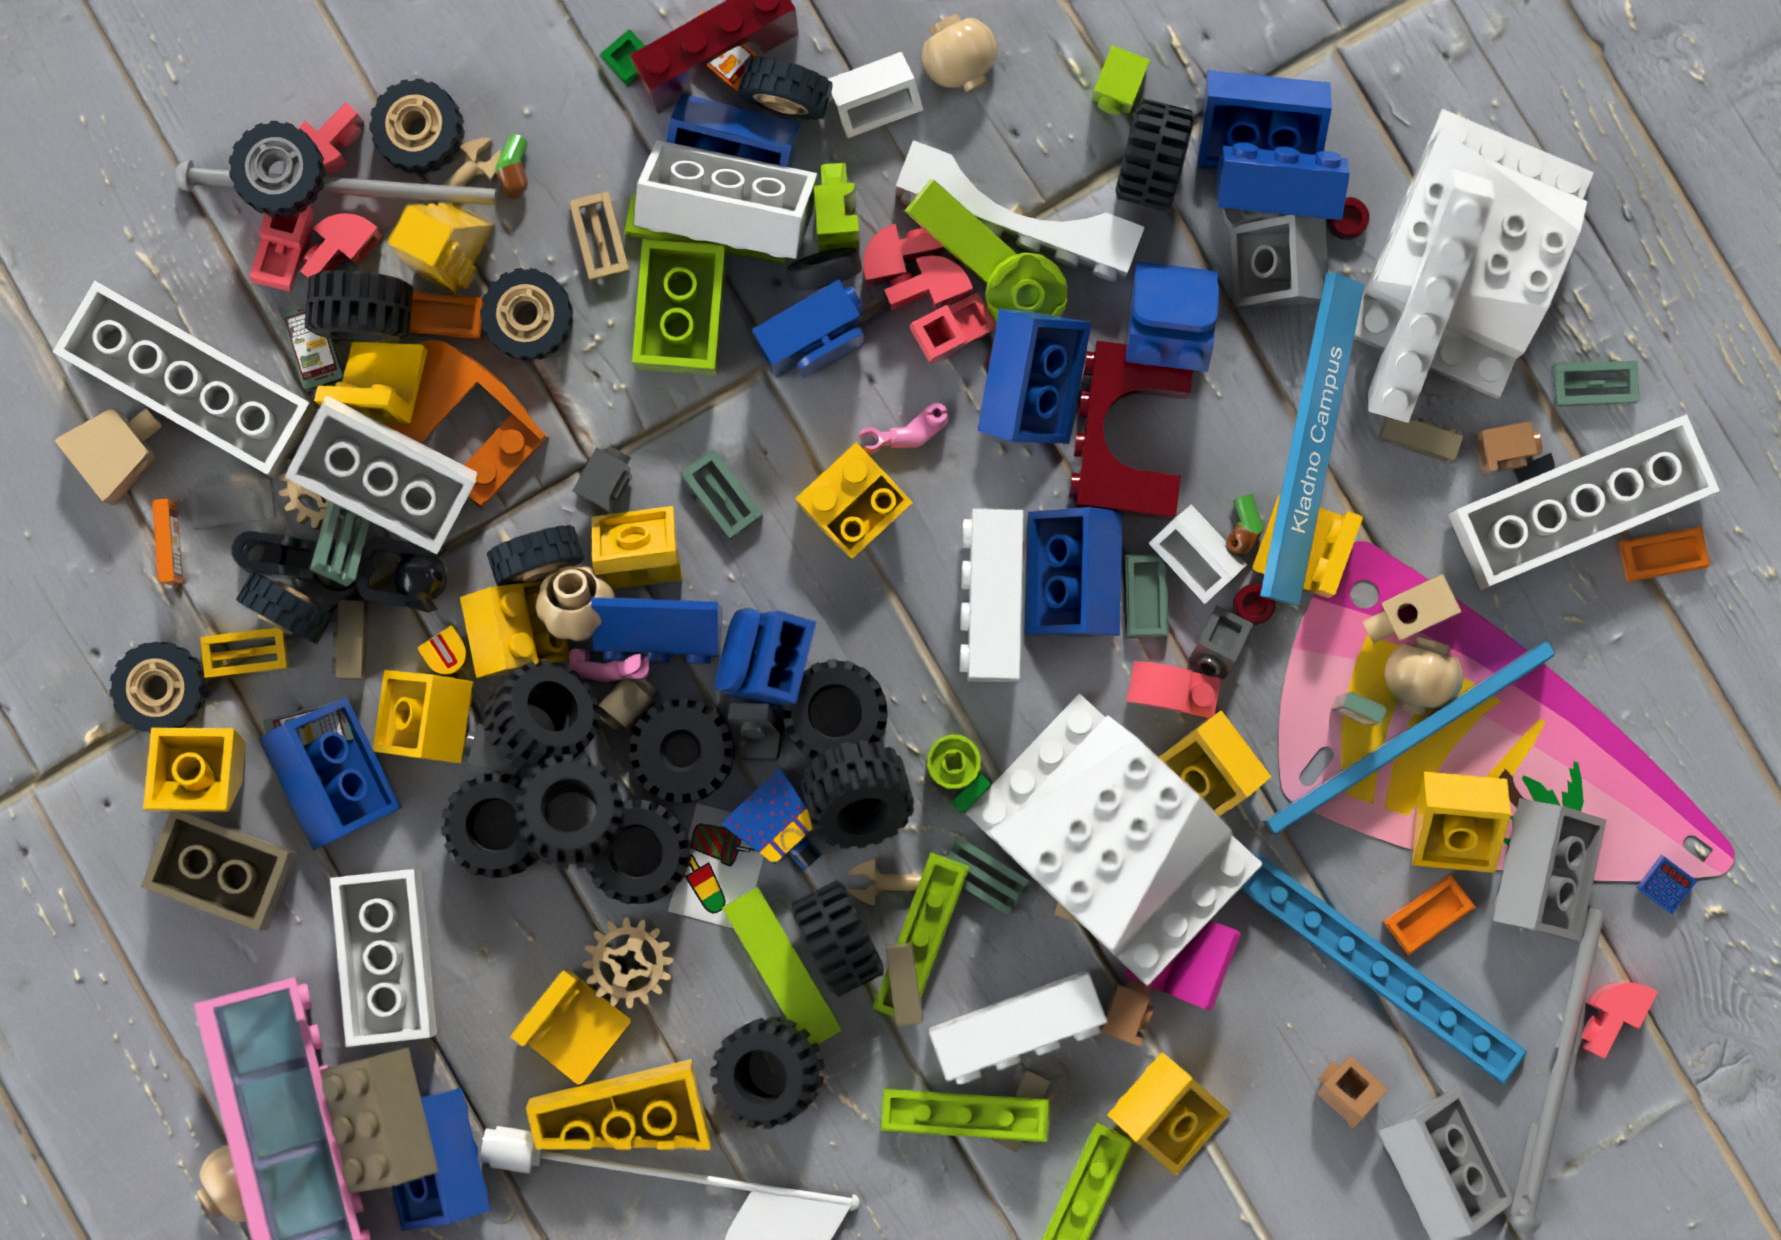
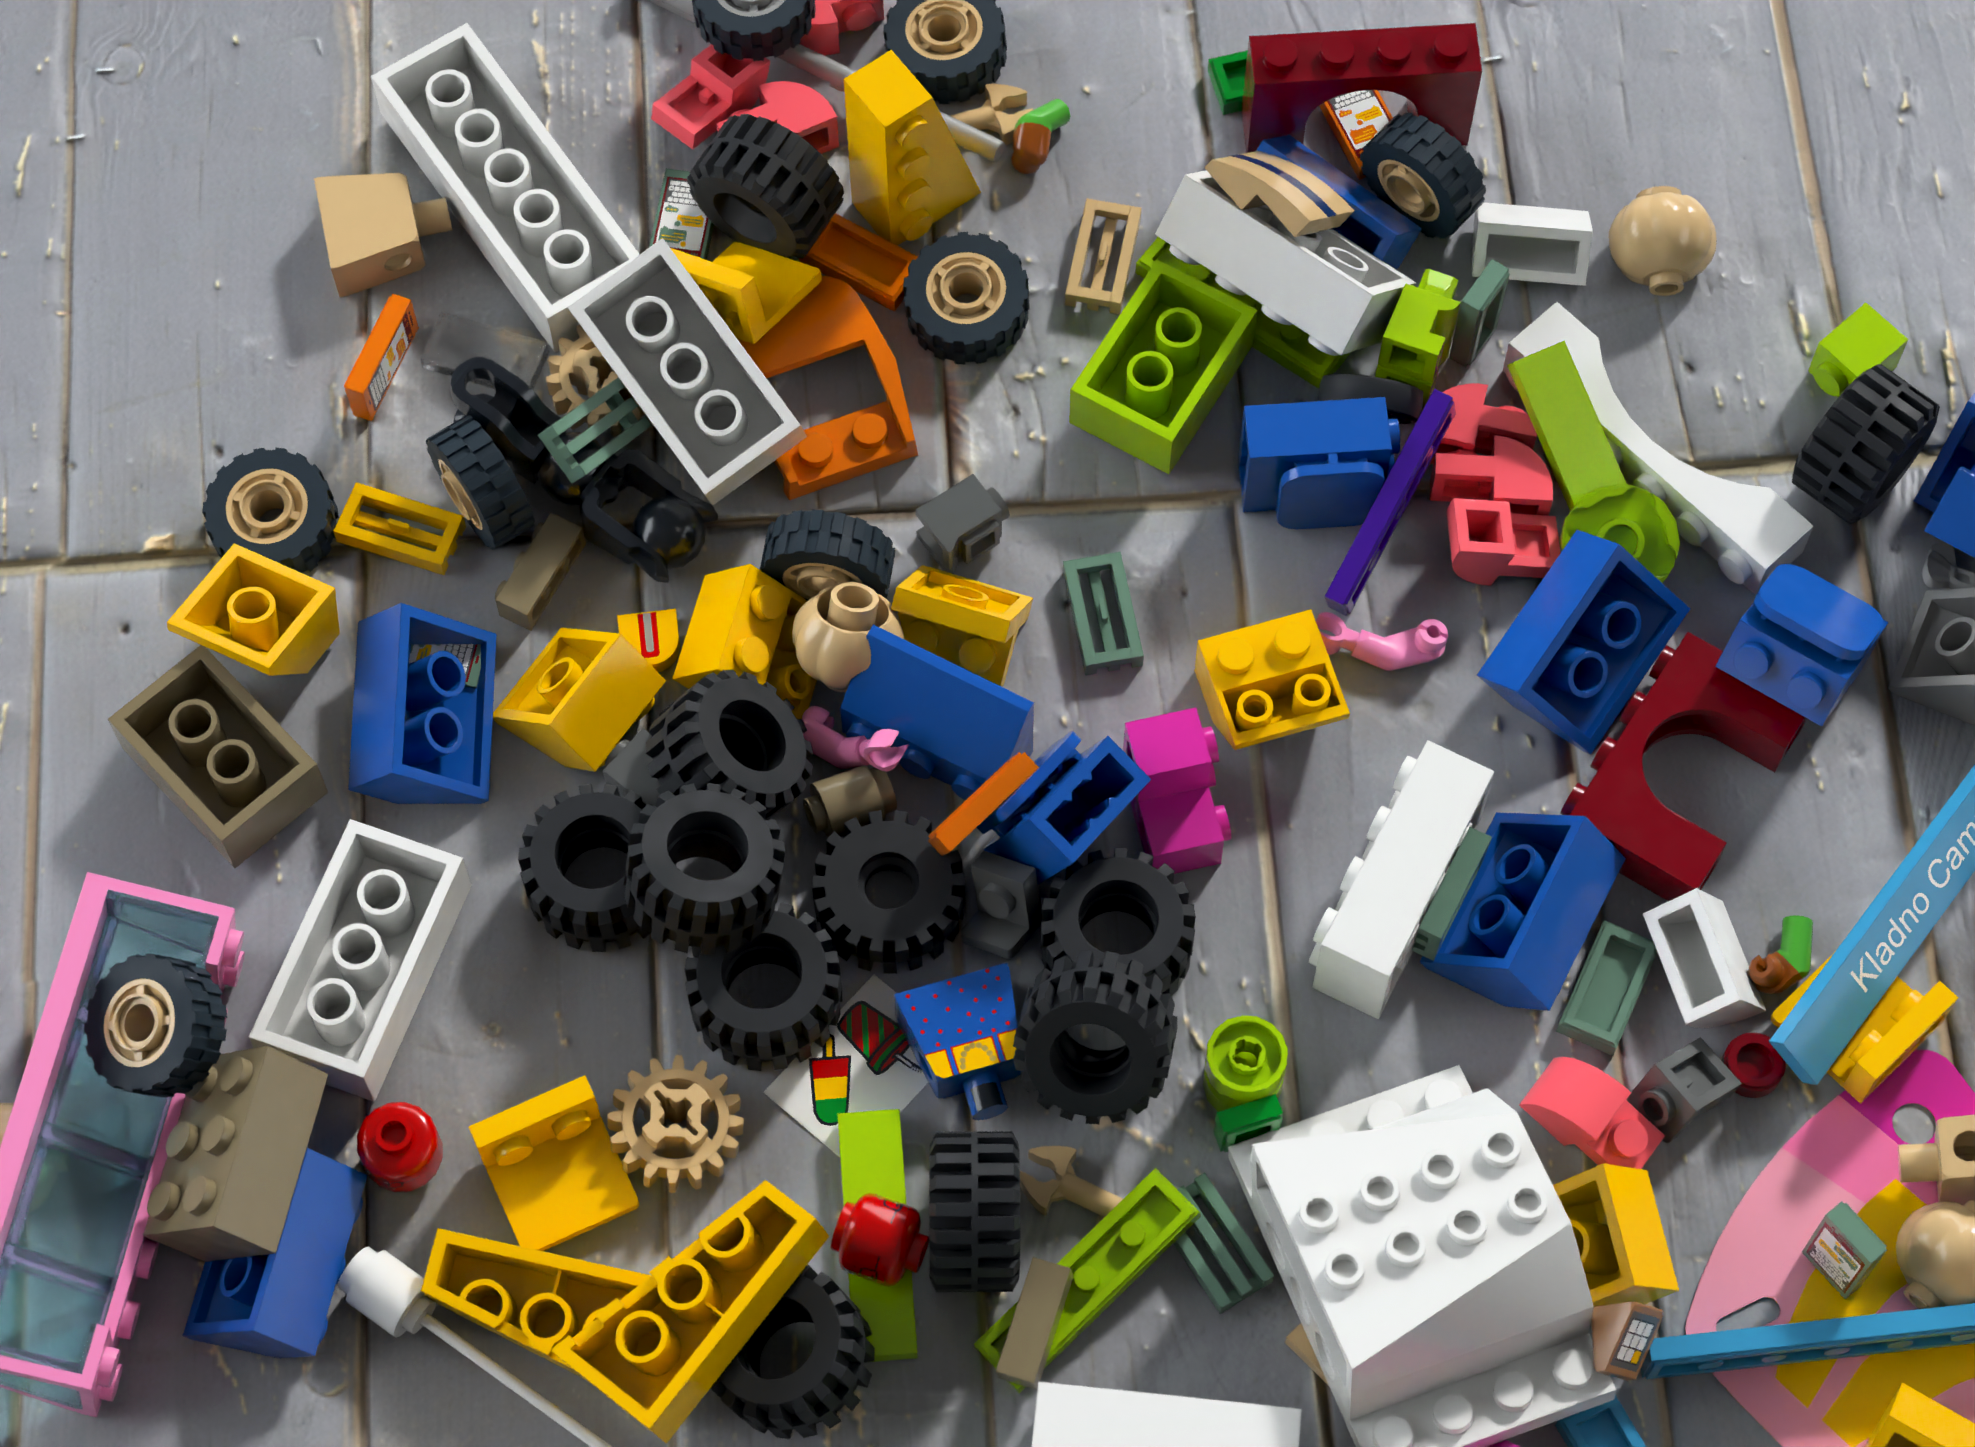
camera: 25 degrees right, 20 degrees down
none -> black wheel [84,953,227,1098]
none -> red head [357,1102,443,1192]
none -> yellow wedge [551,1180,830,1444]
none -> red head [830,1193,929,1286]
none -> orange tile [927,752,1039,856]
none -> dark pink brick [1123,707,1231,874]
none -> tan slope [1204,151,1354,237]
none -> dark purple tile [1325,388,1456,616]
none -> sand green tile [1412,827,1492,961]
none -> sand green tile [1449,259,1510,367]
none -> medium nougat slope [1591,1302,1663,1381]

